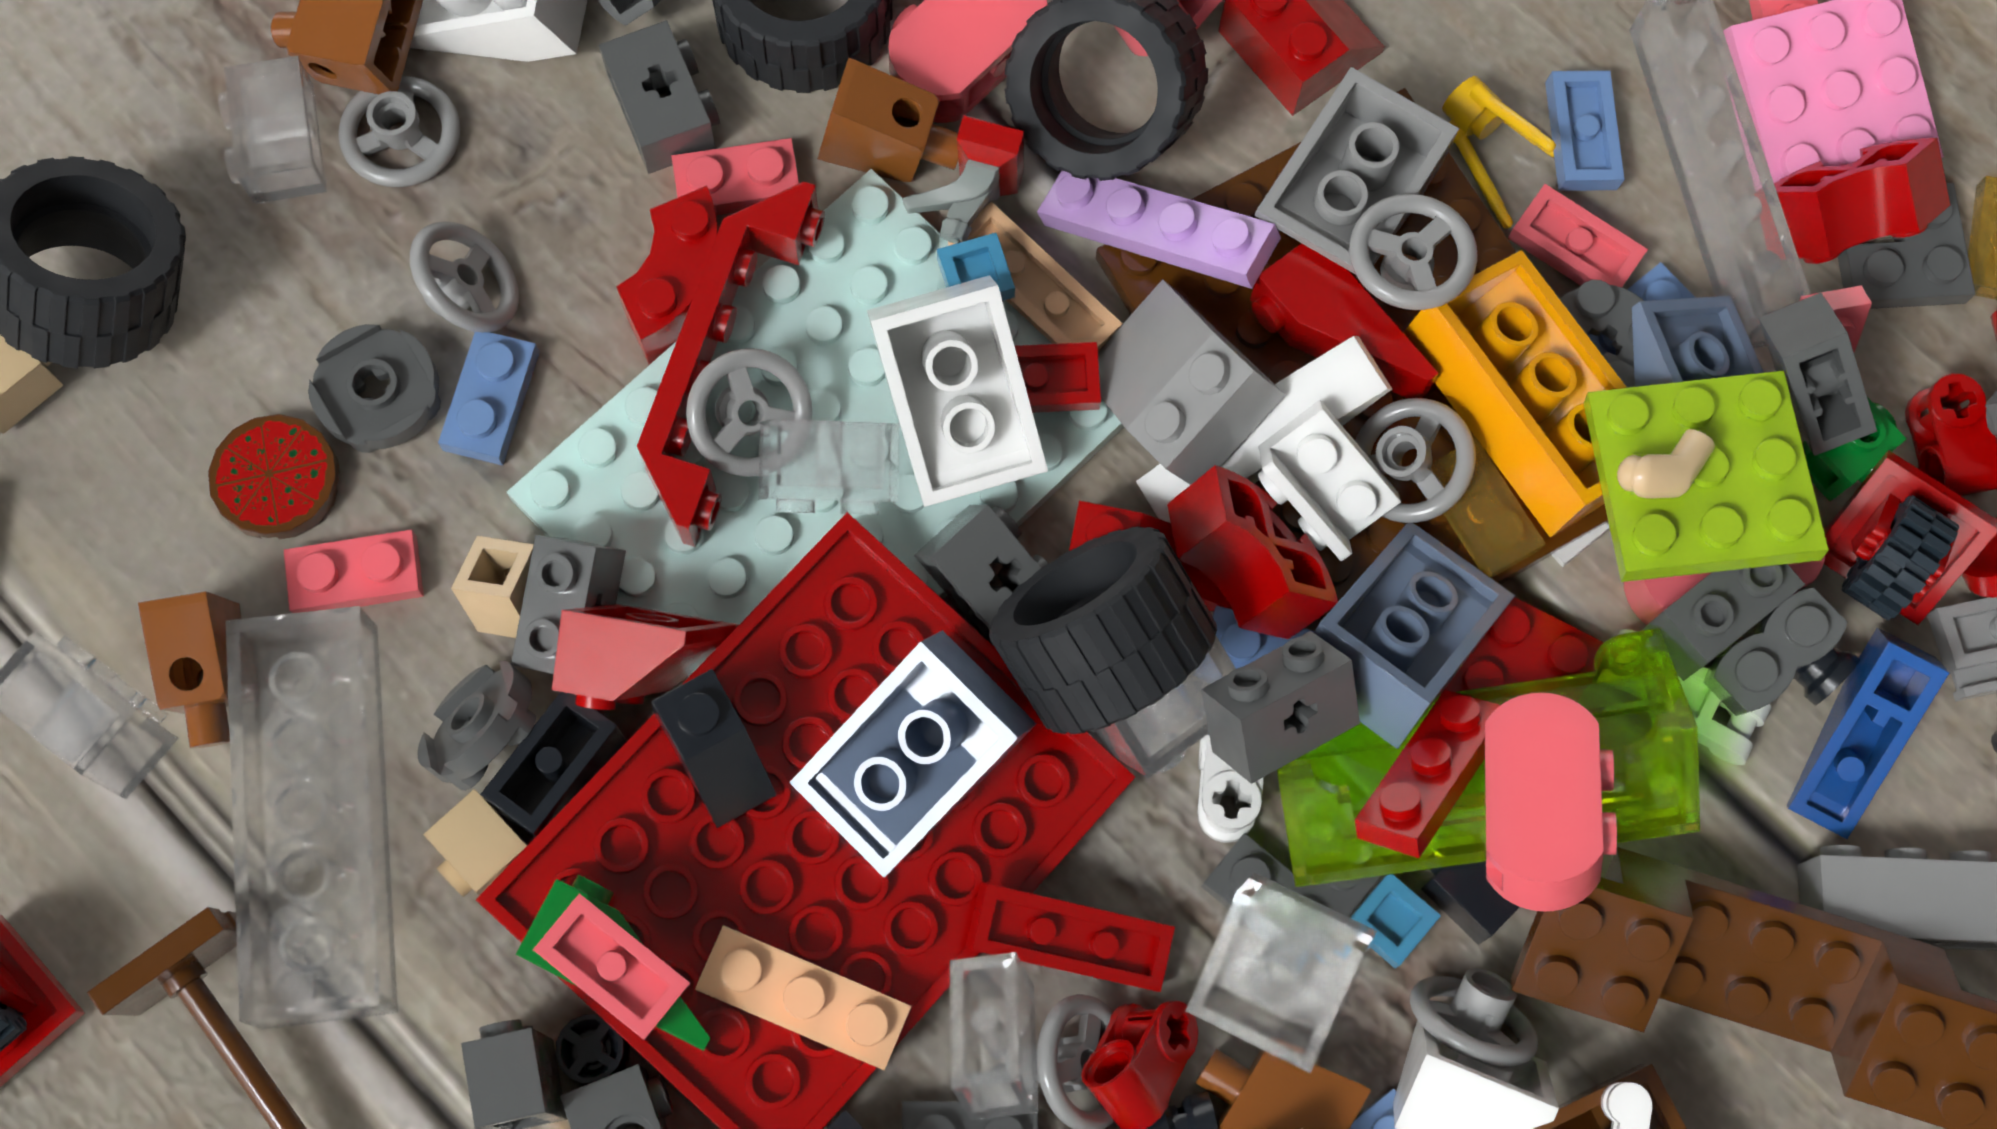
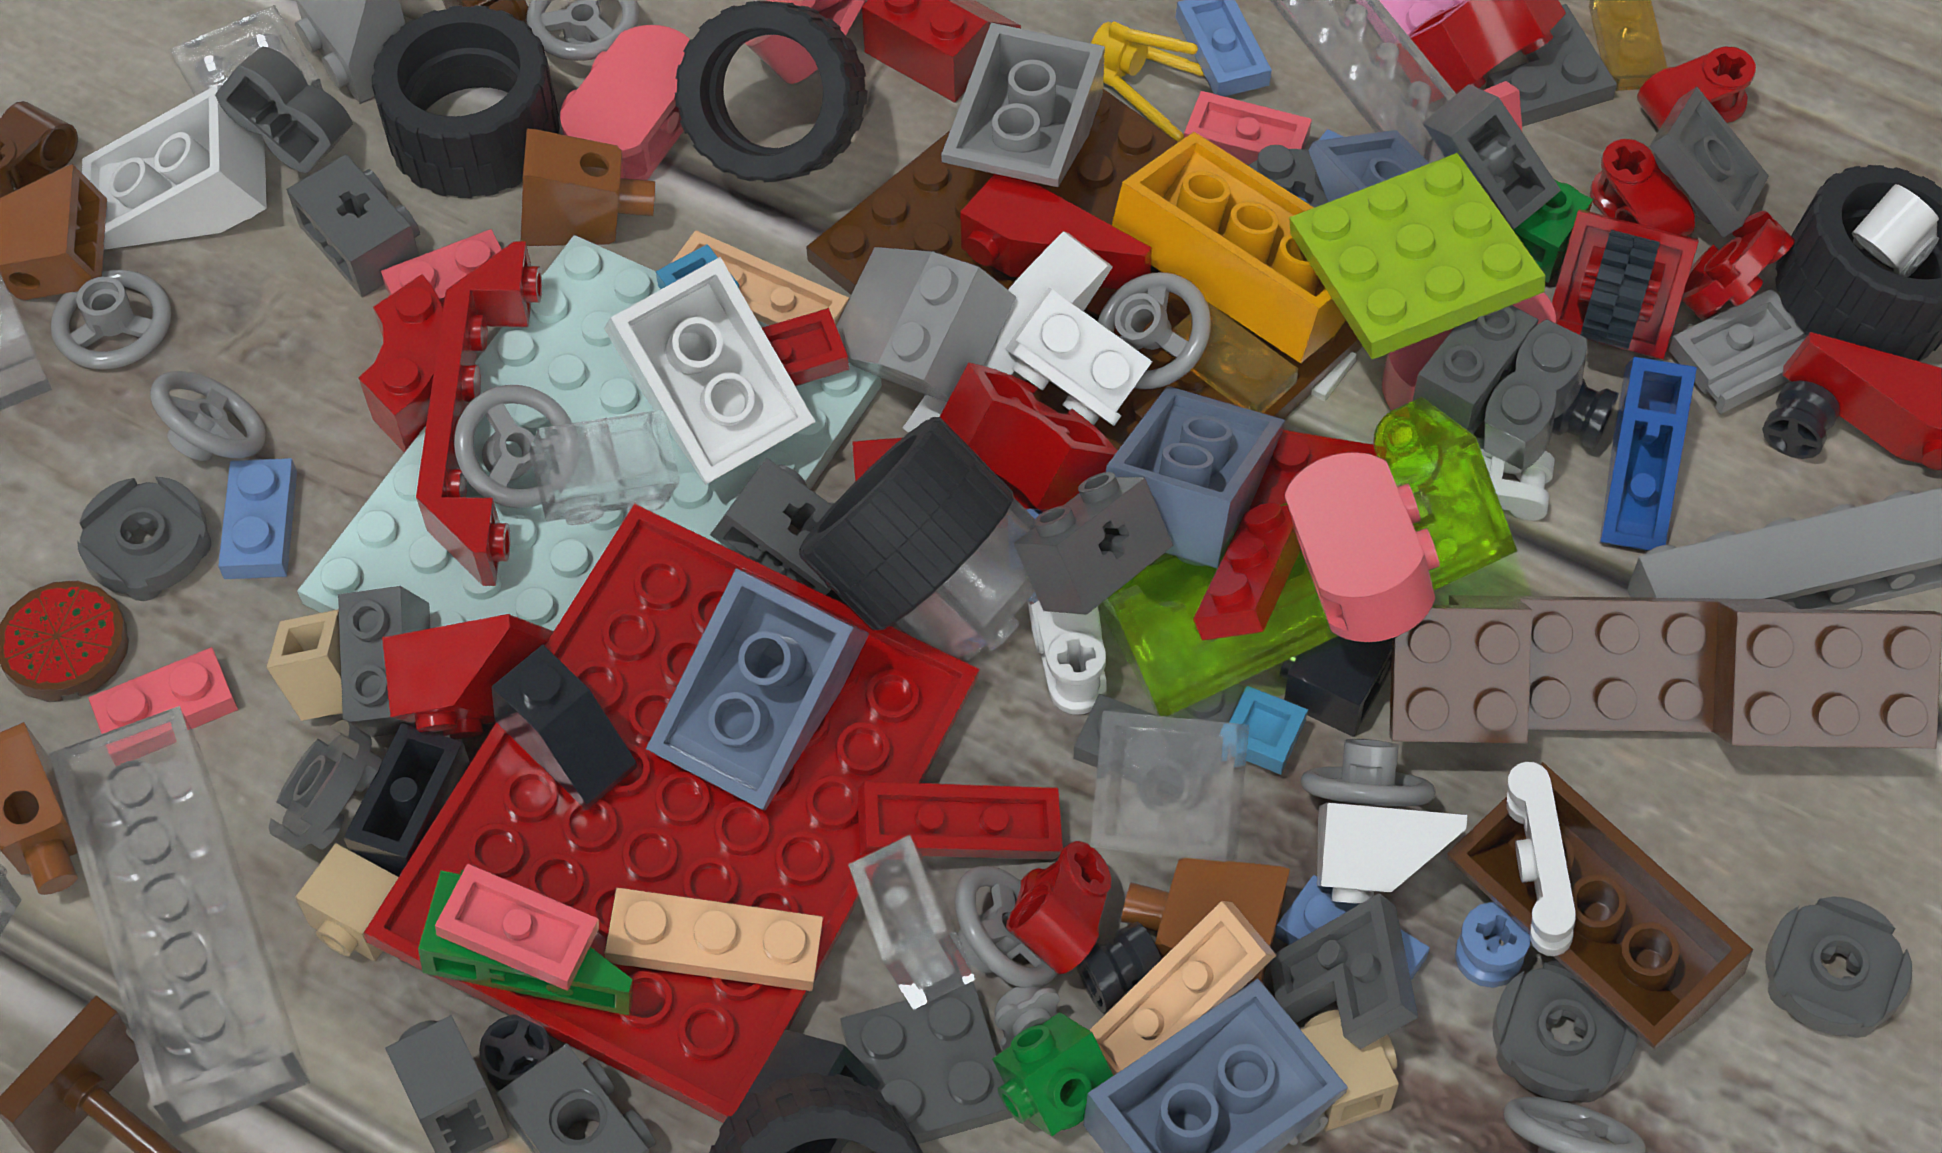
camera: 10 degrees left, 15 degrees down
piece [902,115,1024,244] -> none
lavender plate [1037,170,1281,289] -> none
light grey piece [1349,194,1477,310] -> none
tan arm [1617,429,1715,498] -> none

